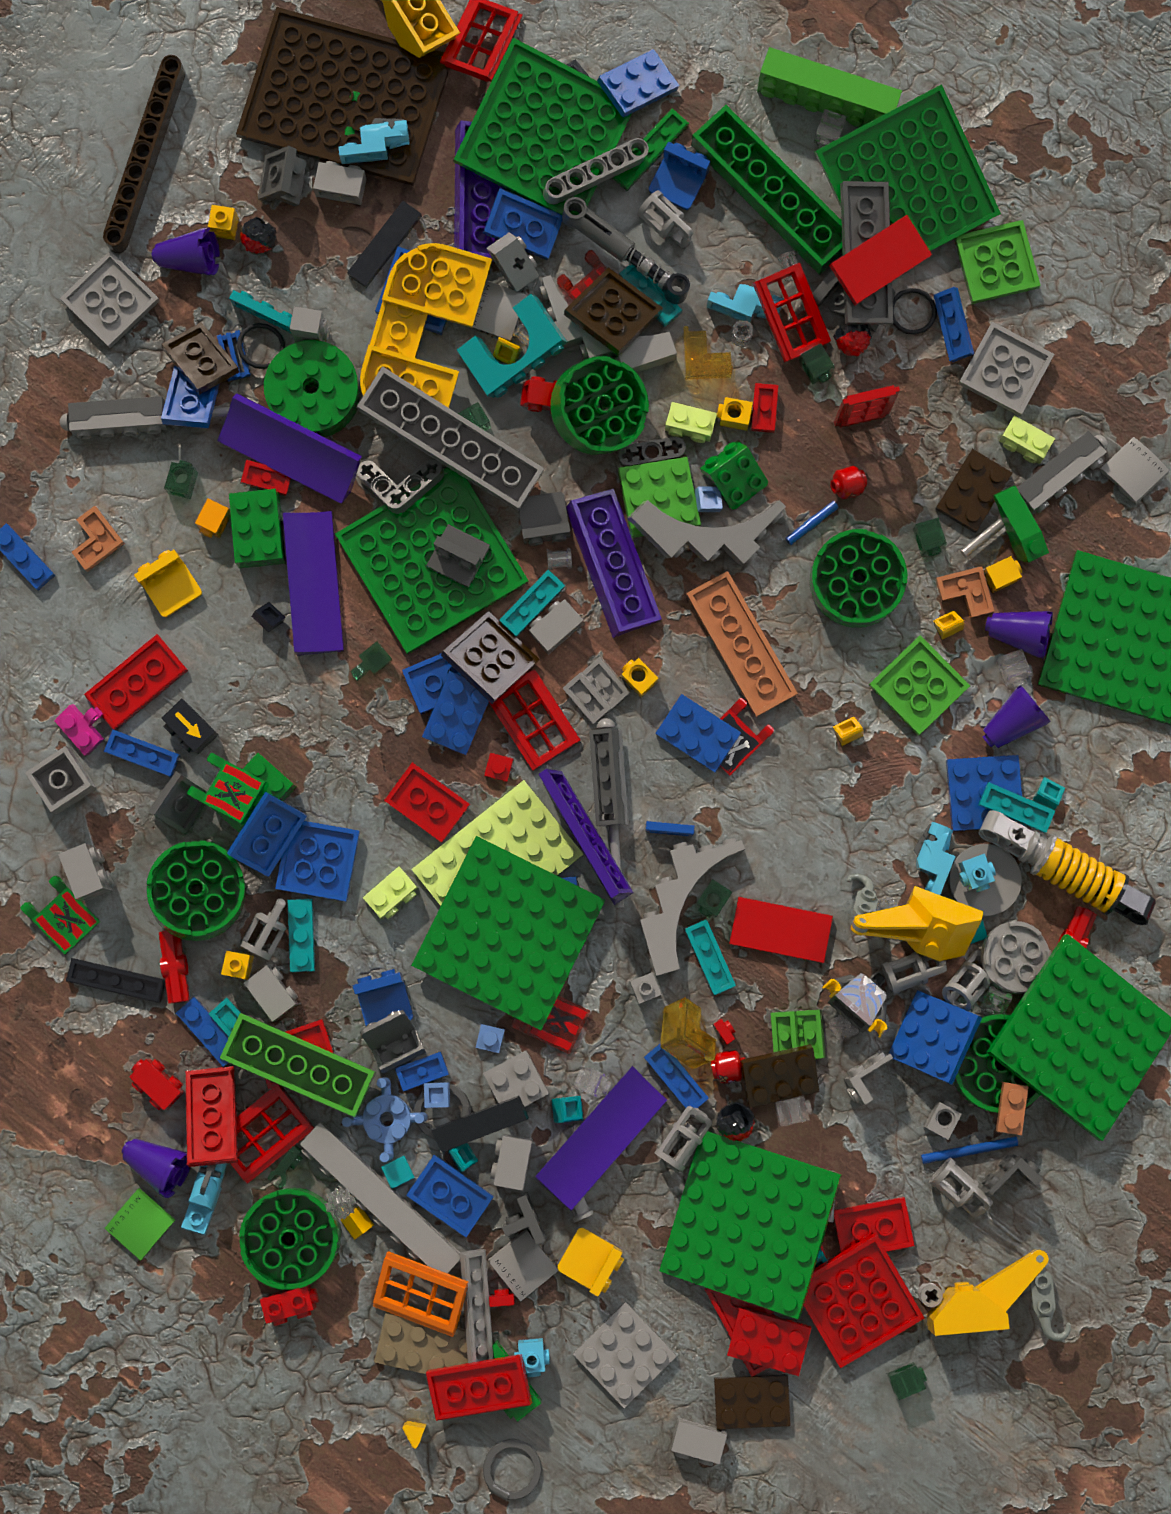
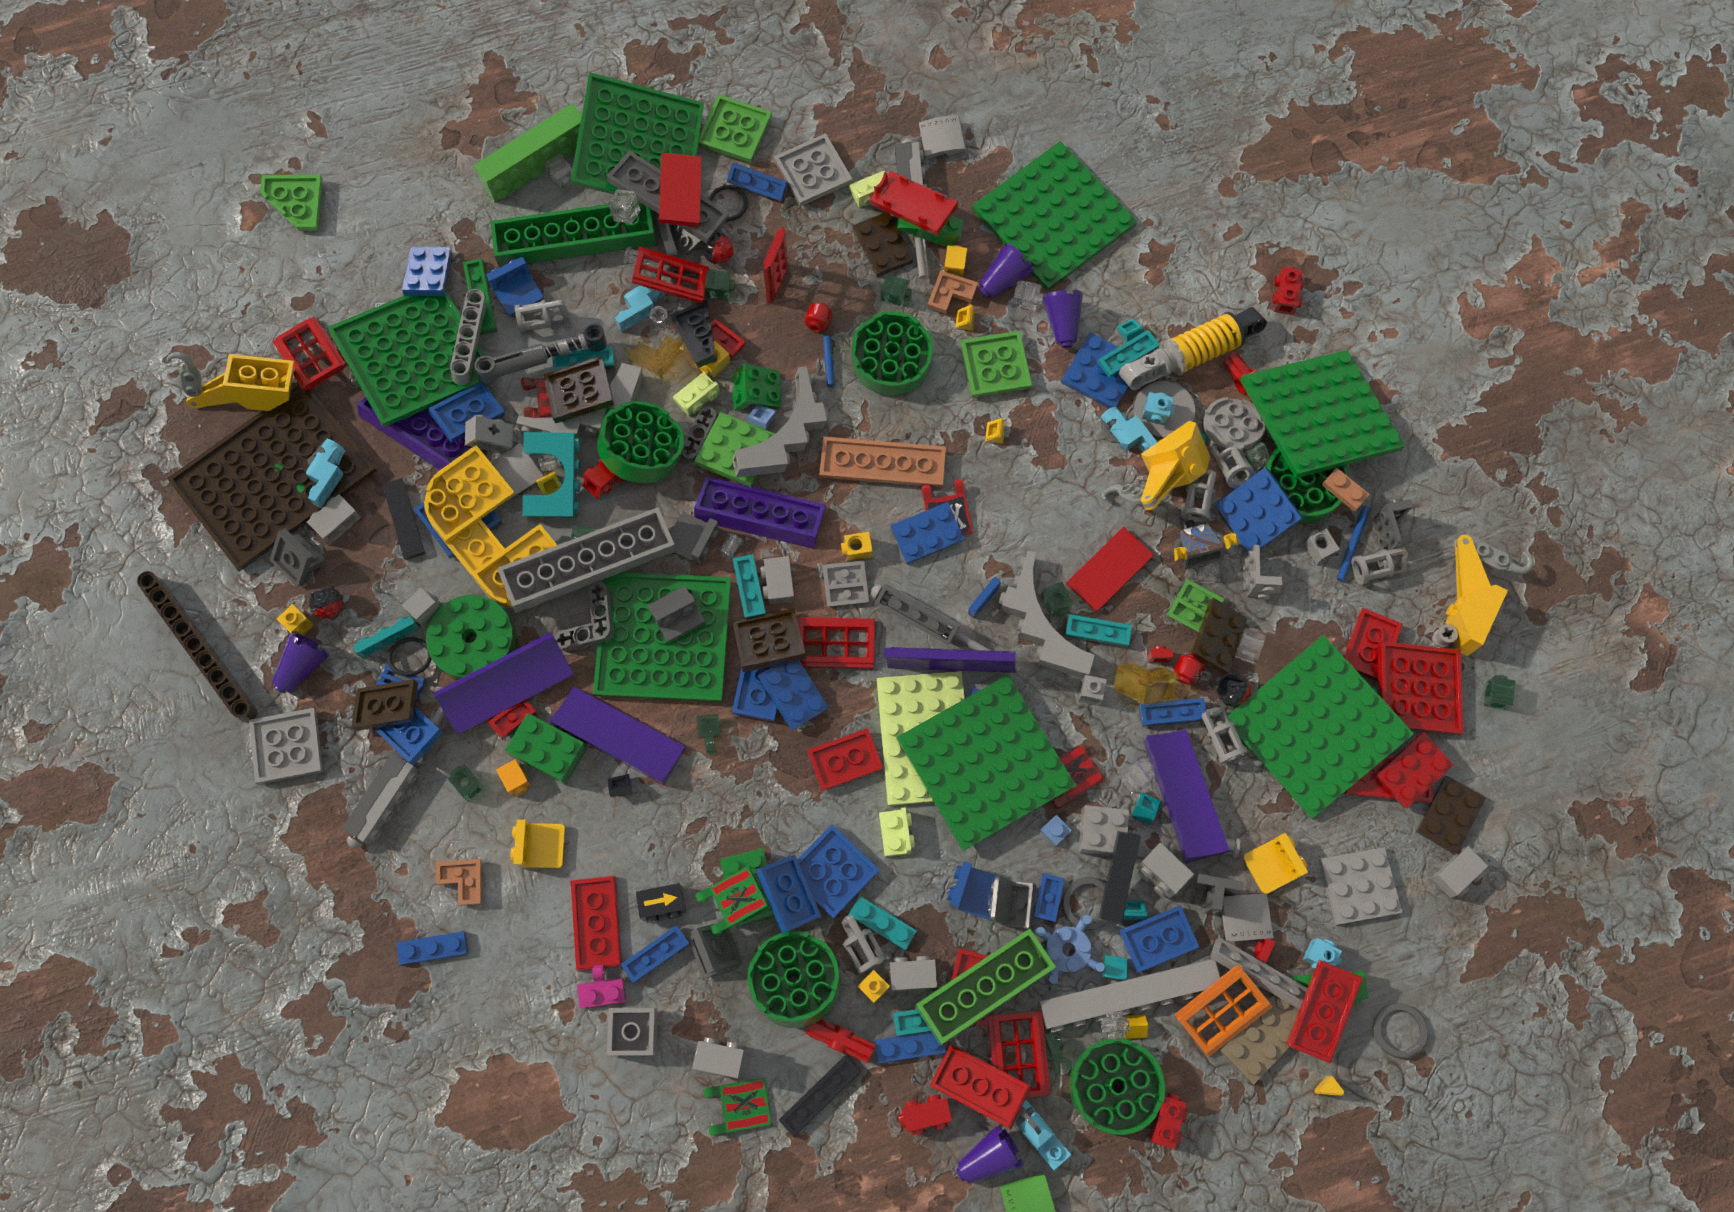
camera: 60 degrees left, 10 degrees down
medium blue plate [424,1082,450,1108] -> none
red plate [484,753,514,782] -> none
none -> clear brick [608,189,641,224]
none -> black wing [670,300,717,368]
none -> red piece [870,171,958,236]

